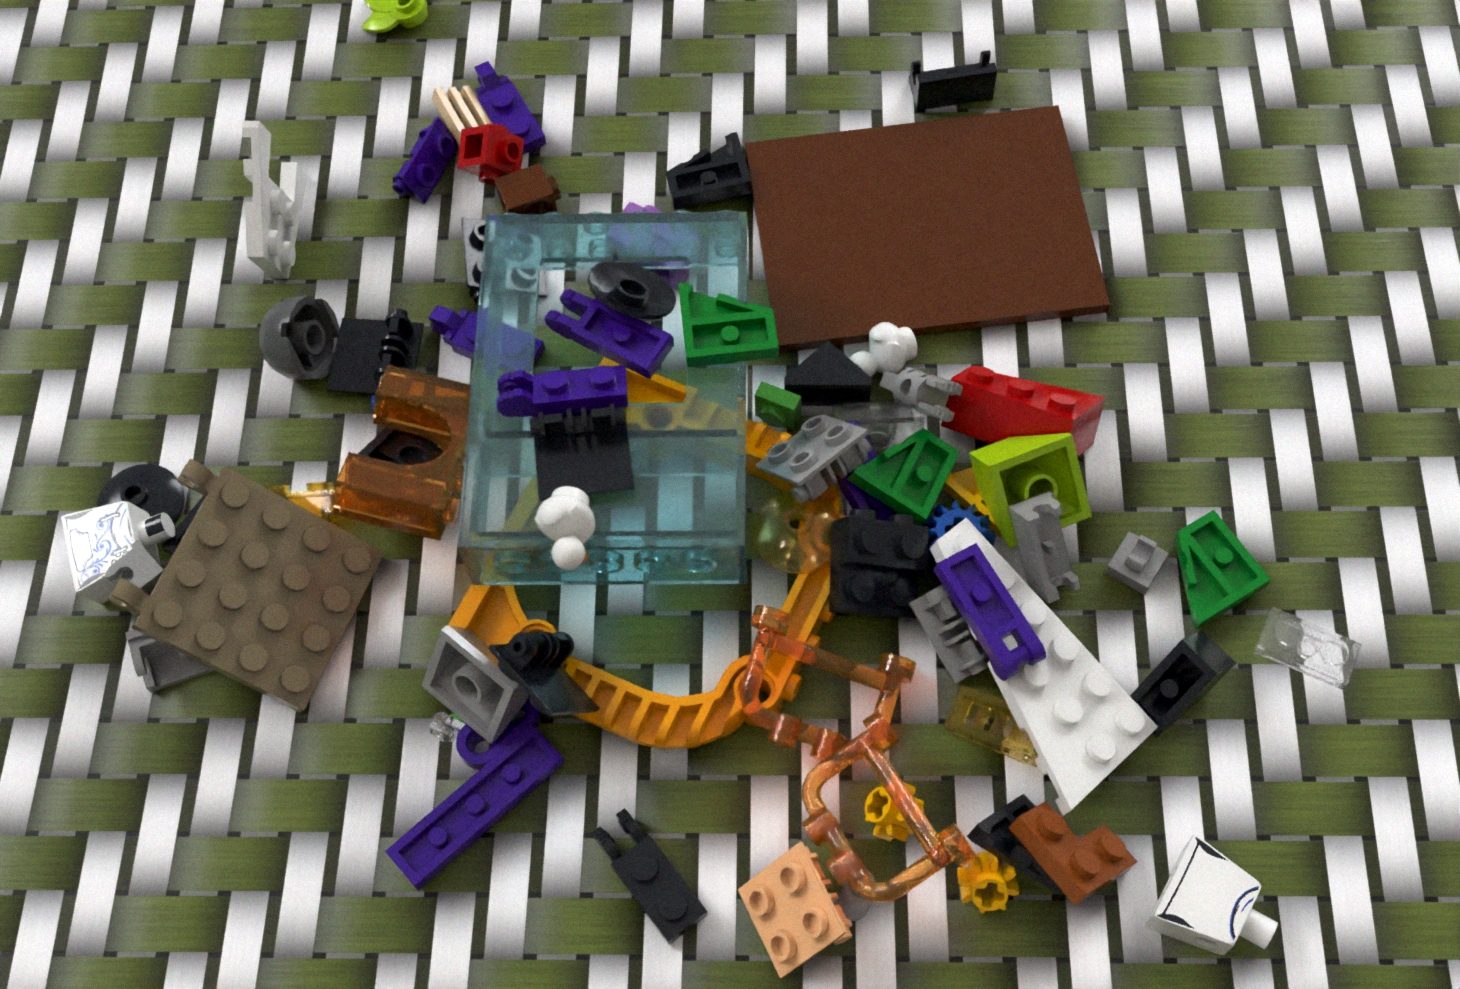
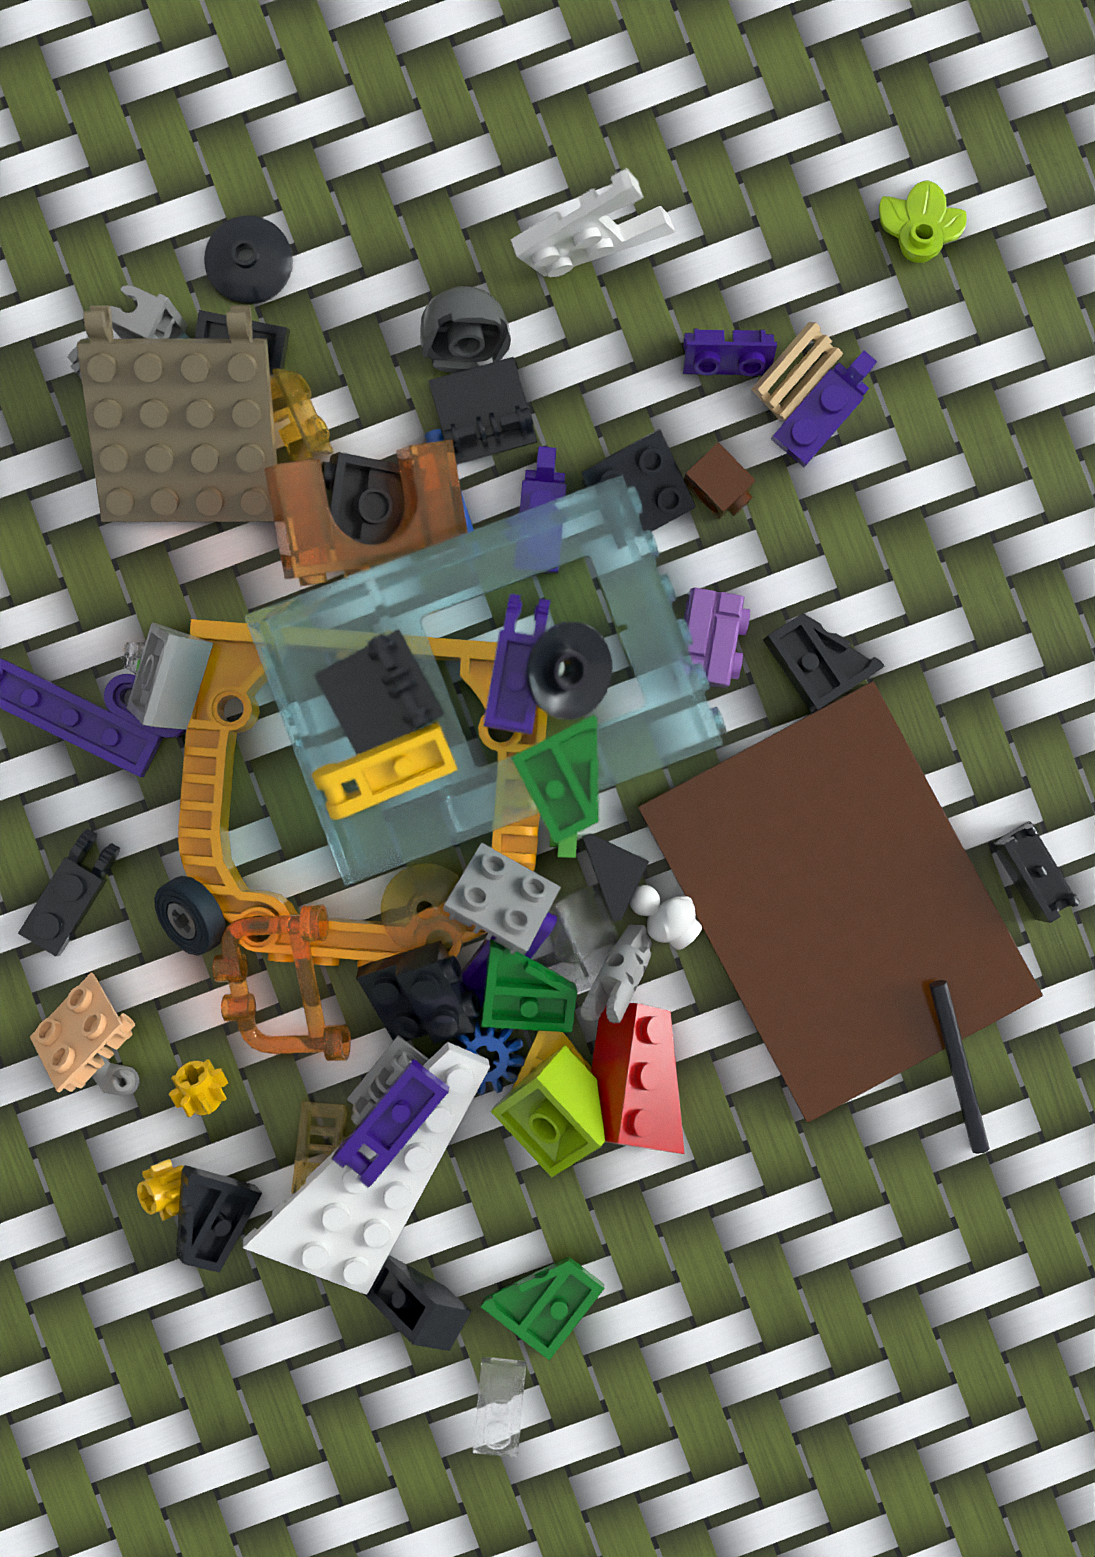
camera: 60 degrees right, 25 degrees up
white torso [61,501,175,604] -> none
red brick [457,123,524,185] -> none
black hinge [488,632,600,716] -> none
dark purple hinge [496,365,629,418] -> none
white animal [535,486,596,570] -> none
clear orange bar [802,710,977,903] -> none
light grey hinge [1008,491,1080,604] -> none
dark orange plate [1009,801,1138,906] -> none
light grey tile [1105,531,1169,595] -> none
white torso [1145,834,1278,955] -> none
none -> black bush [154,876,226,956]
none -> yellow plate [311,722,458,820]
none -> black bar [929,980,990,1154]

